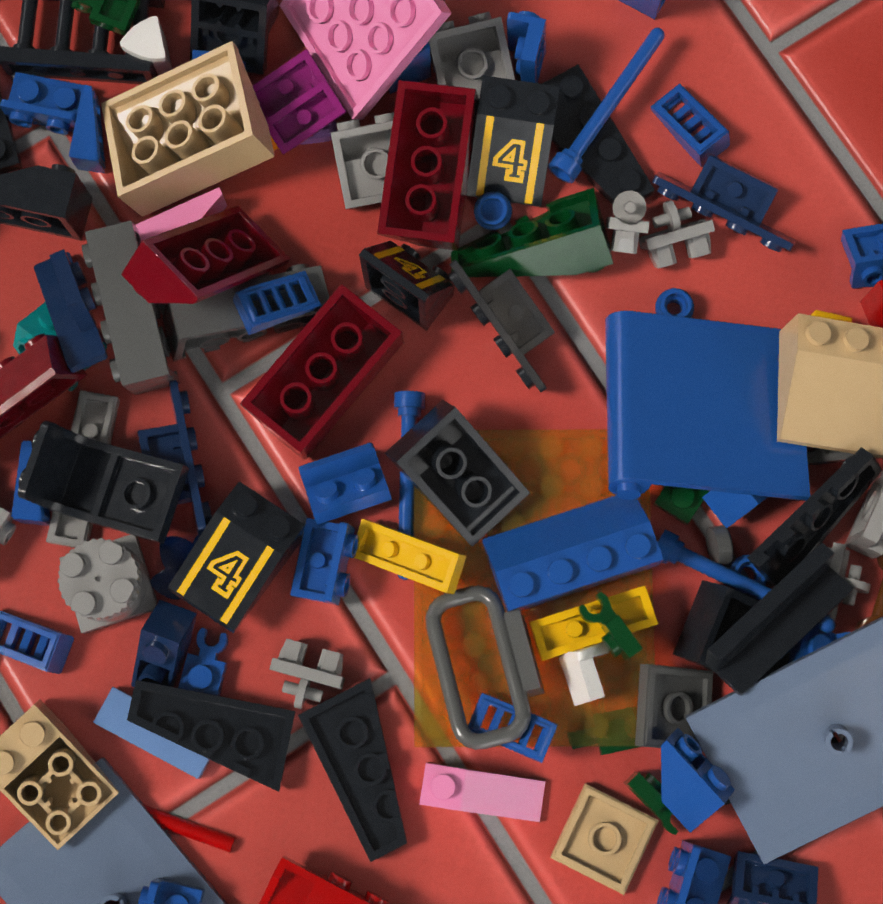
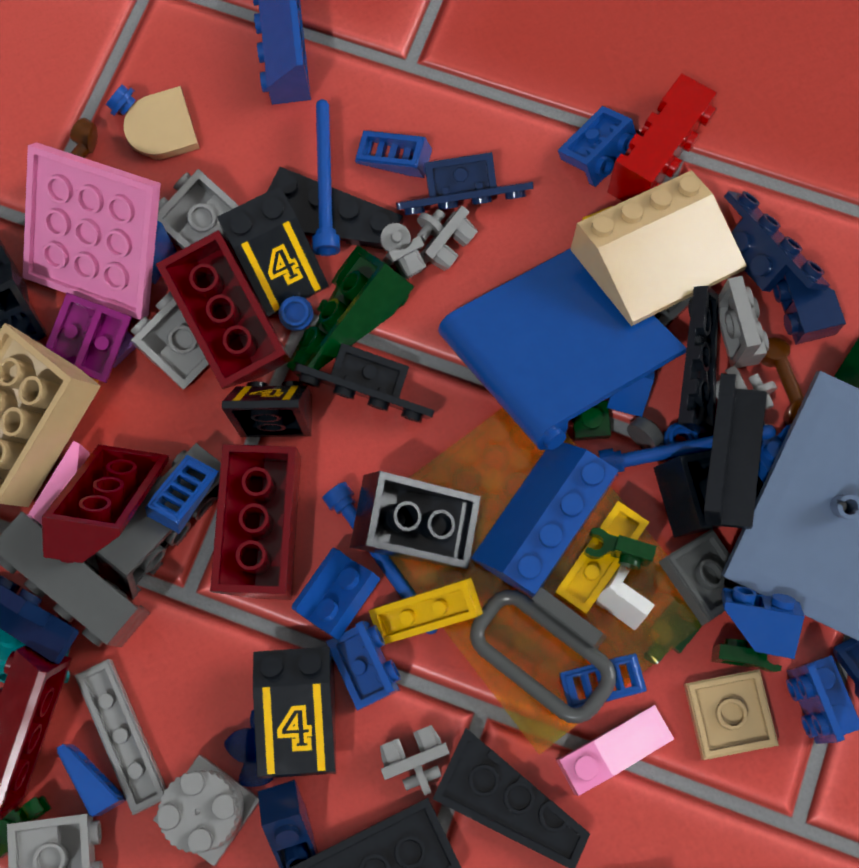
camera: 35 degrees left, 5 degrees down
black bracket [18,421,190,544] -> none
dark blue bracket [138,380,212,538] -> none
blue plate [178,628,229,696] -> none
blue bracket [507,11,546,83] -> none
blue plate [655,288,694,318] -> none

